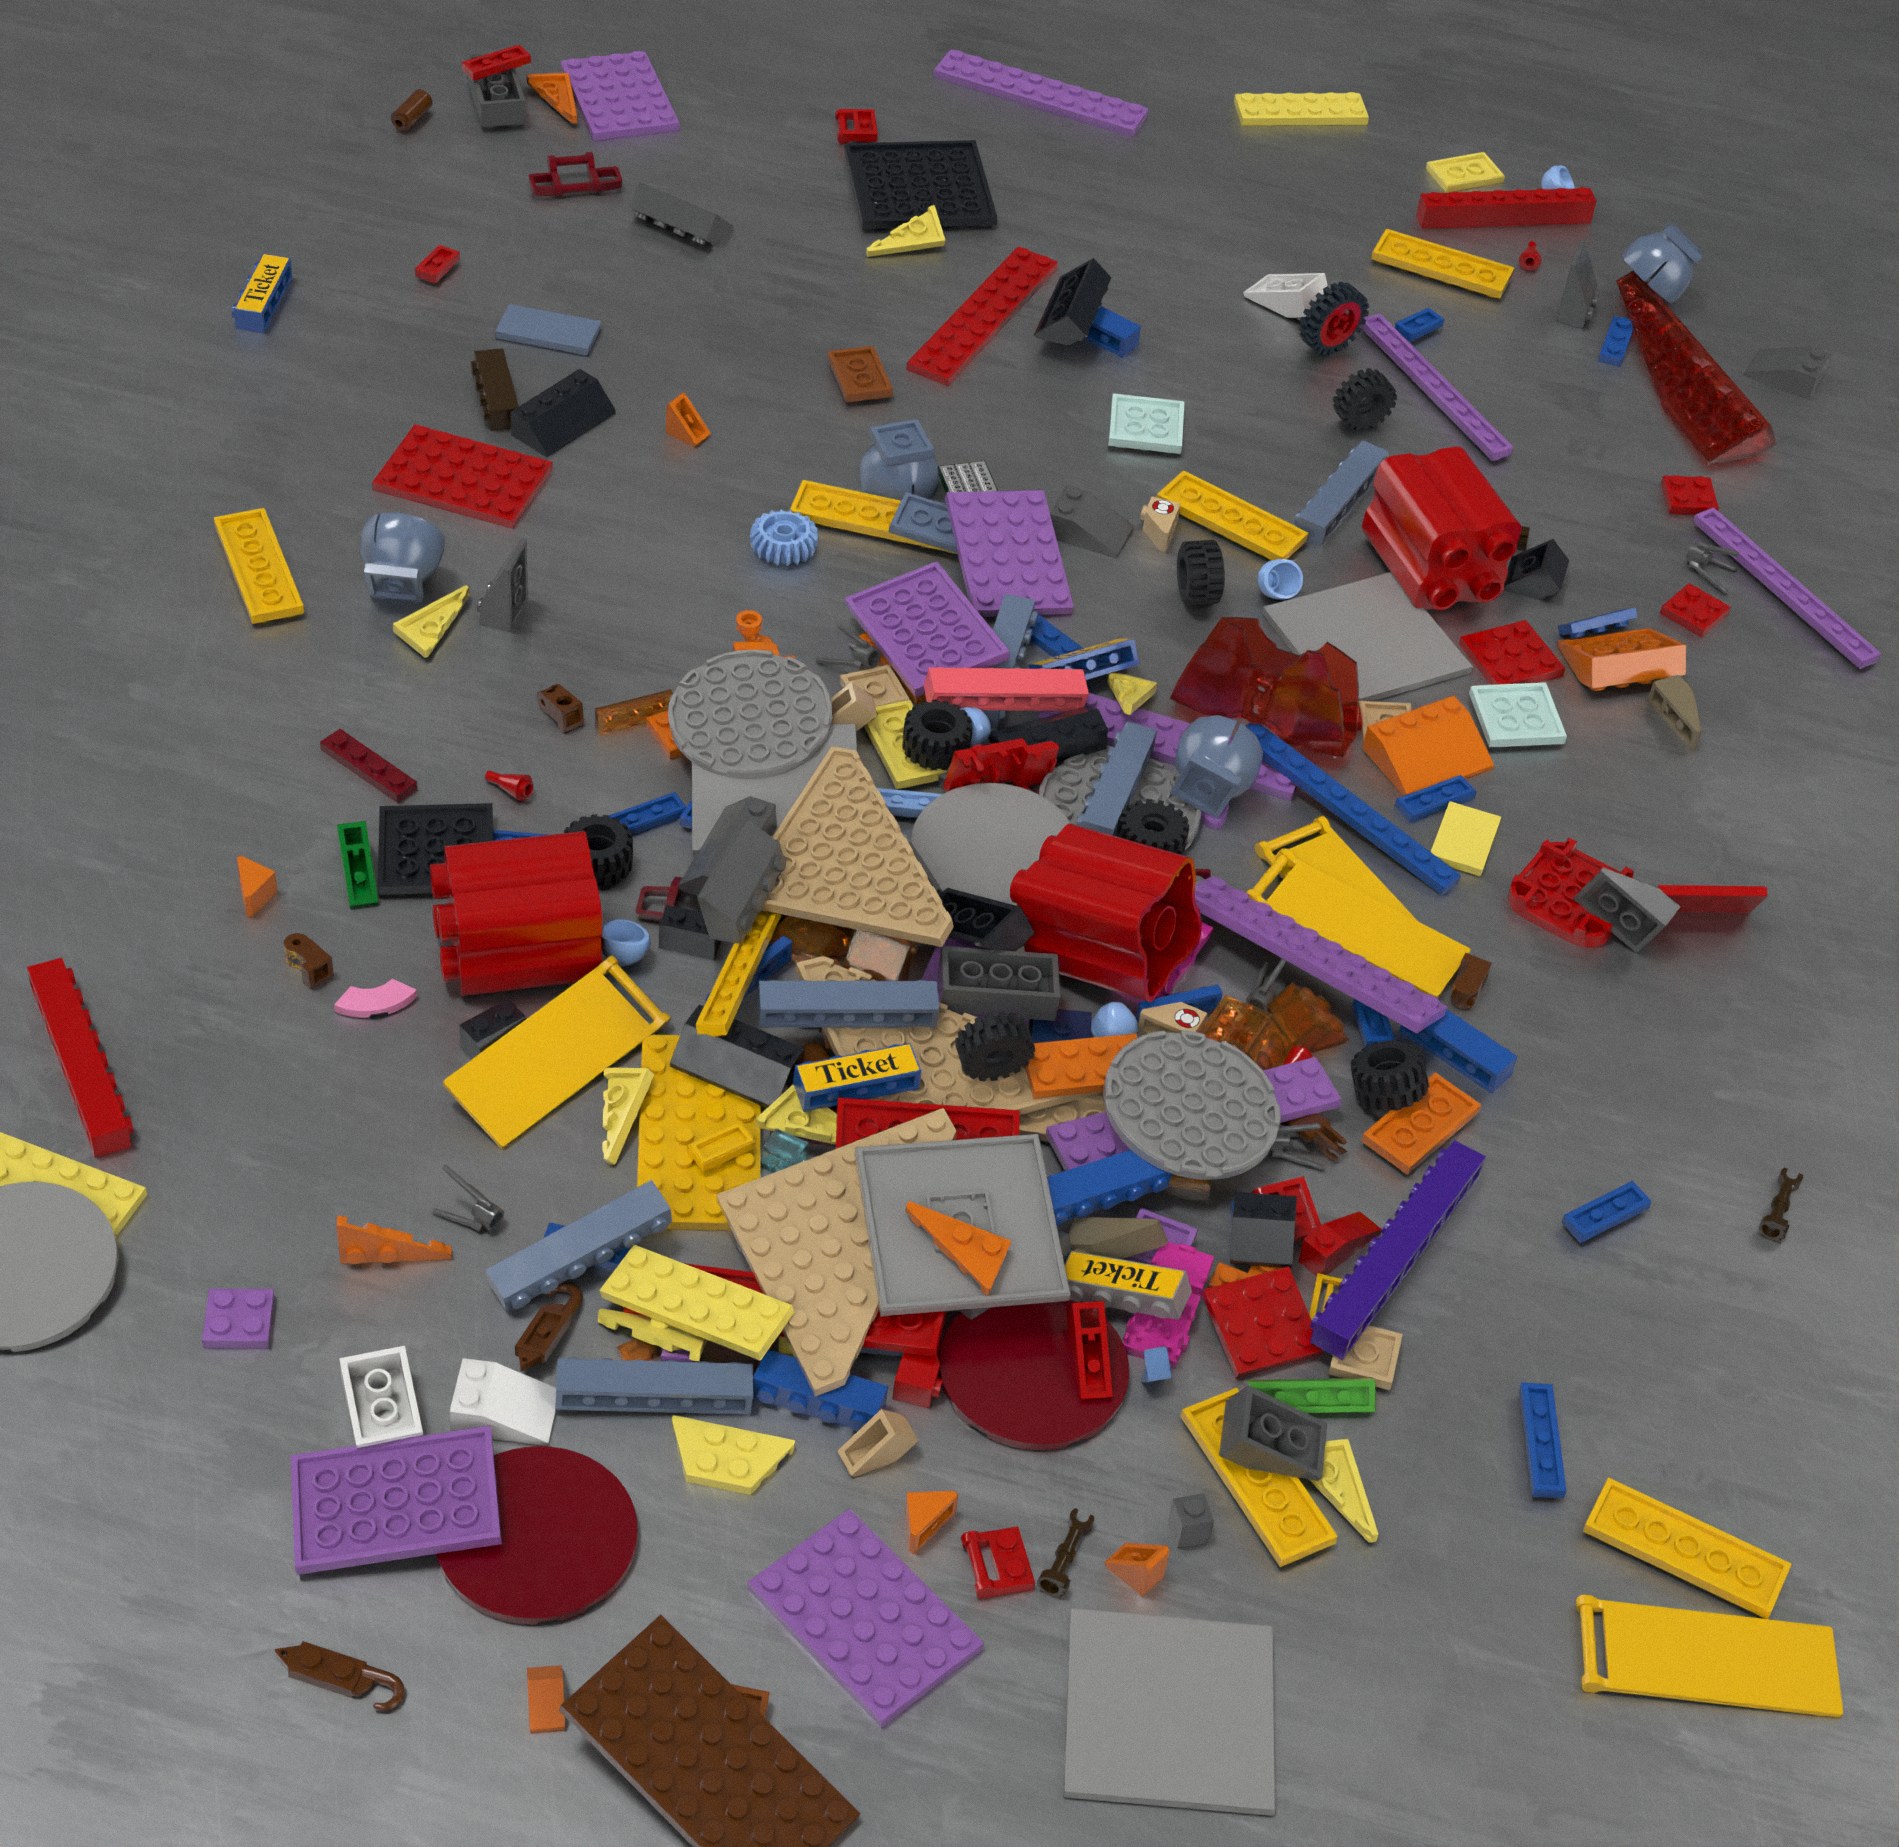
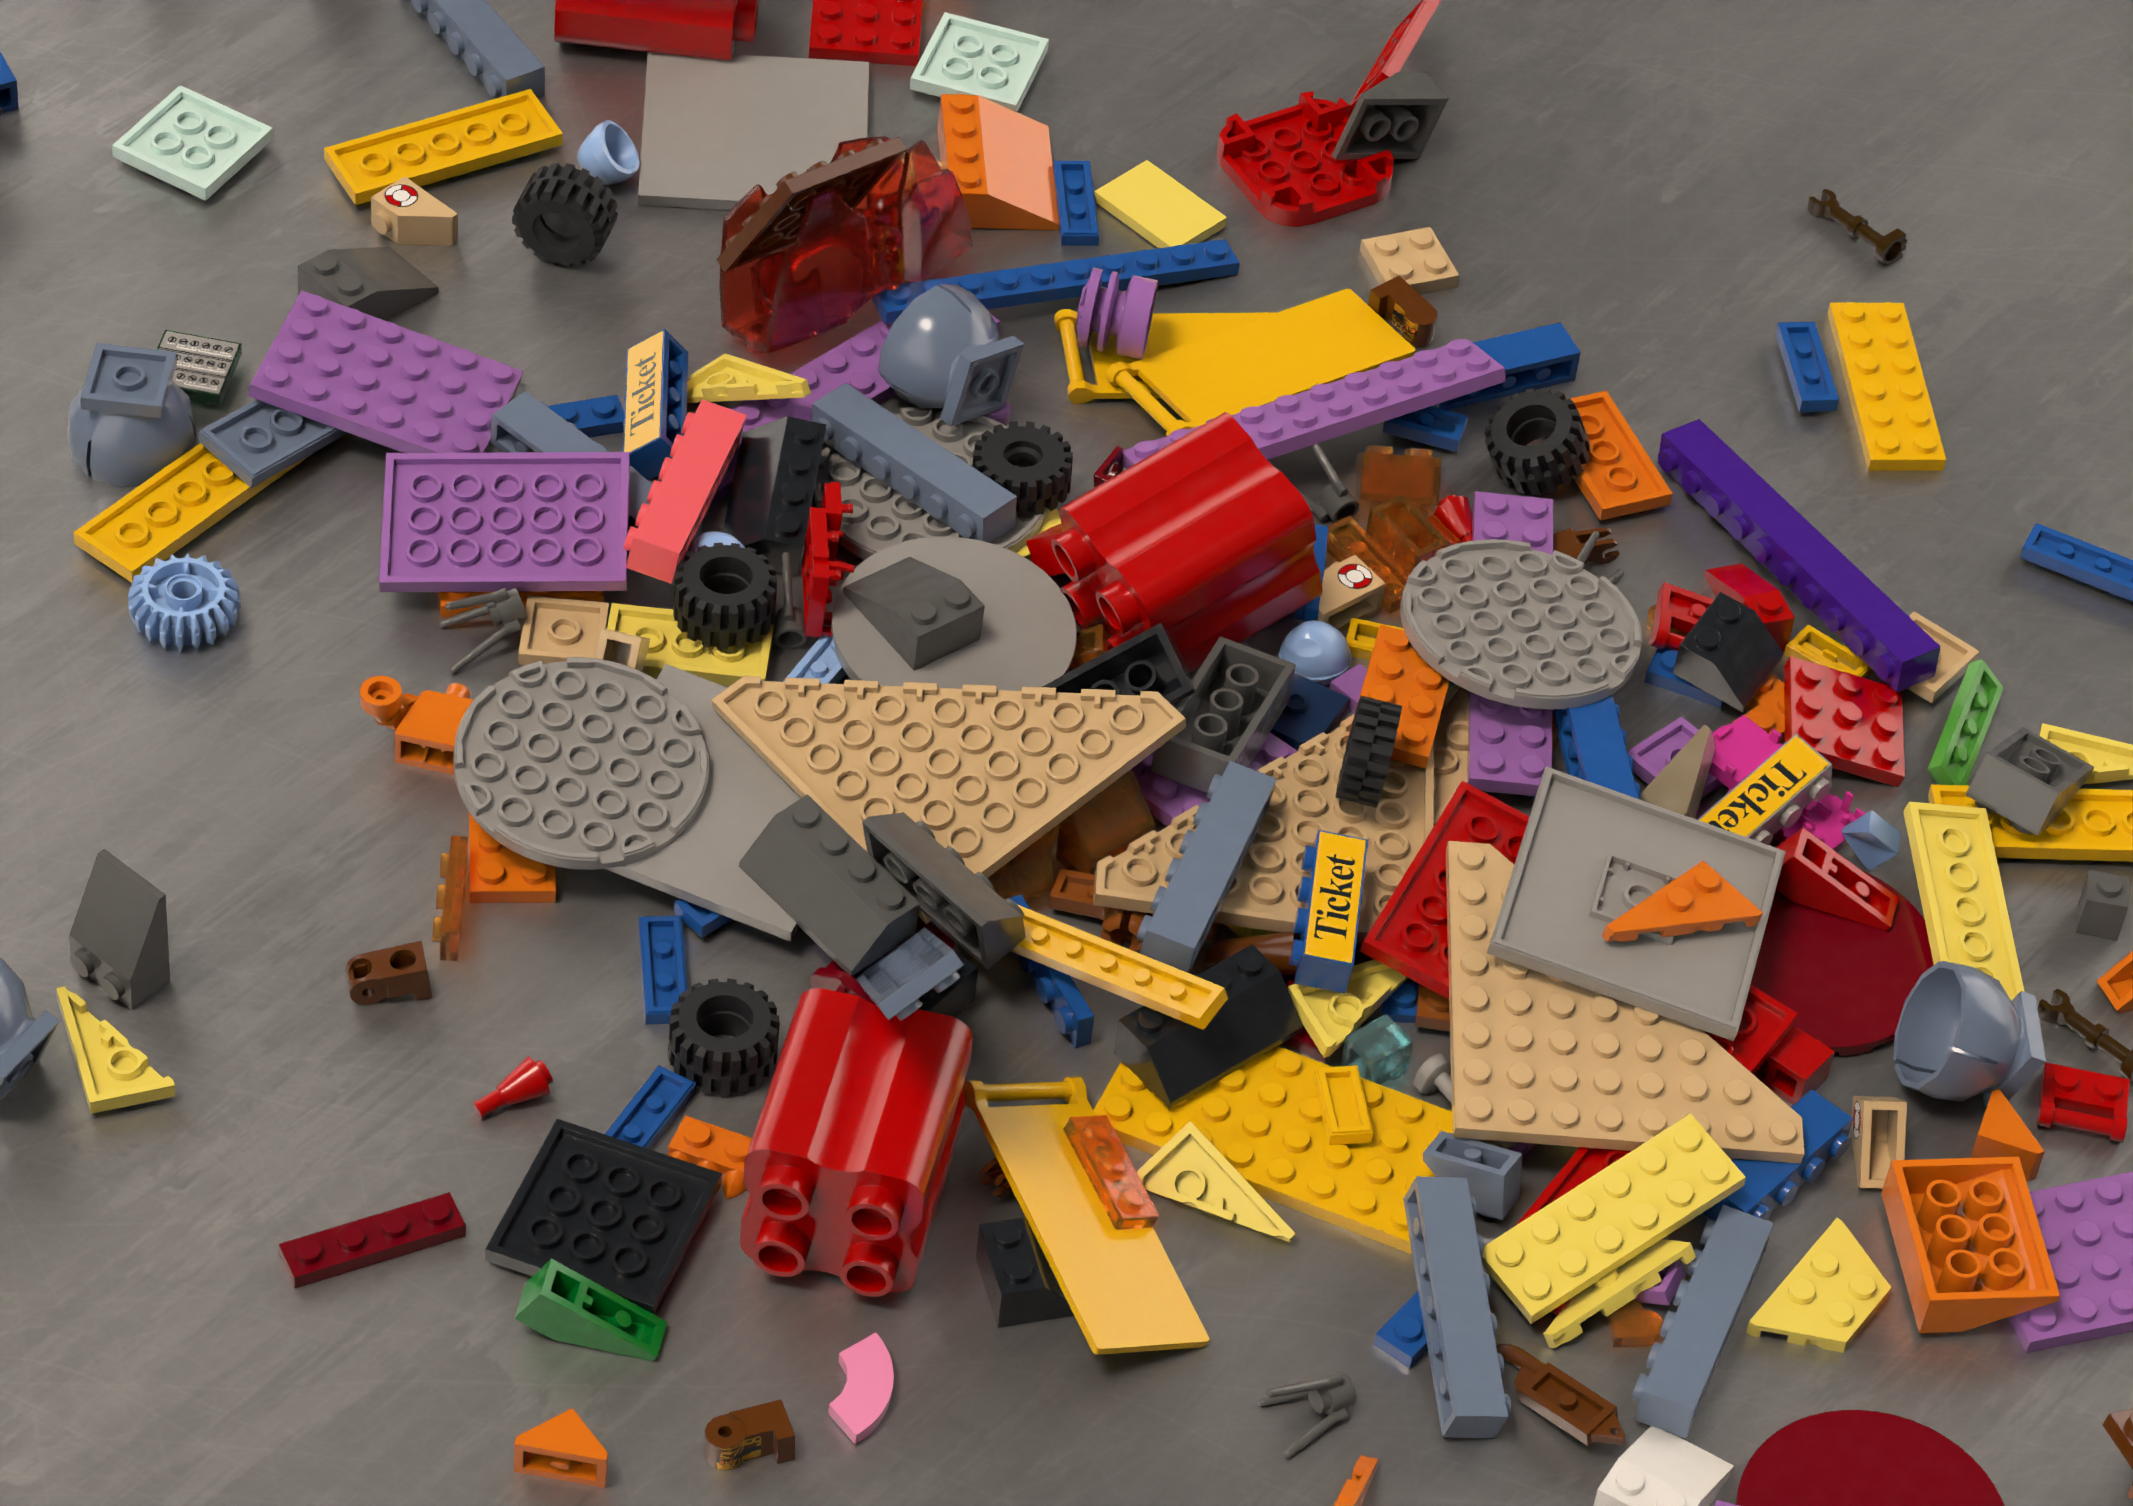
camera: 65 degrees left, 0 degrees up
none -> reddish brown plate [716,137,907,272]
none -> dark grey slope [843,557,985,670]
none -> sand blue plate [855,927,964,1021]
none -> clear orange plate [1063,1115,1159,1230]
none -> medium lavender wheel [1076,267,1158,360]
none -> tan plate [1360,227,1460,294]
none -> sand blue slope [1423,1131,1522,1220]
none -> yellow plate [1827,302,1946,471]
none -> orange slope [1881,1156,2060,1333]
none -> sand blue plate [1893,961,2046,1108]
none -> light yellow plate [1903,802,2025,1001]

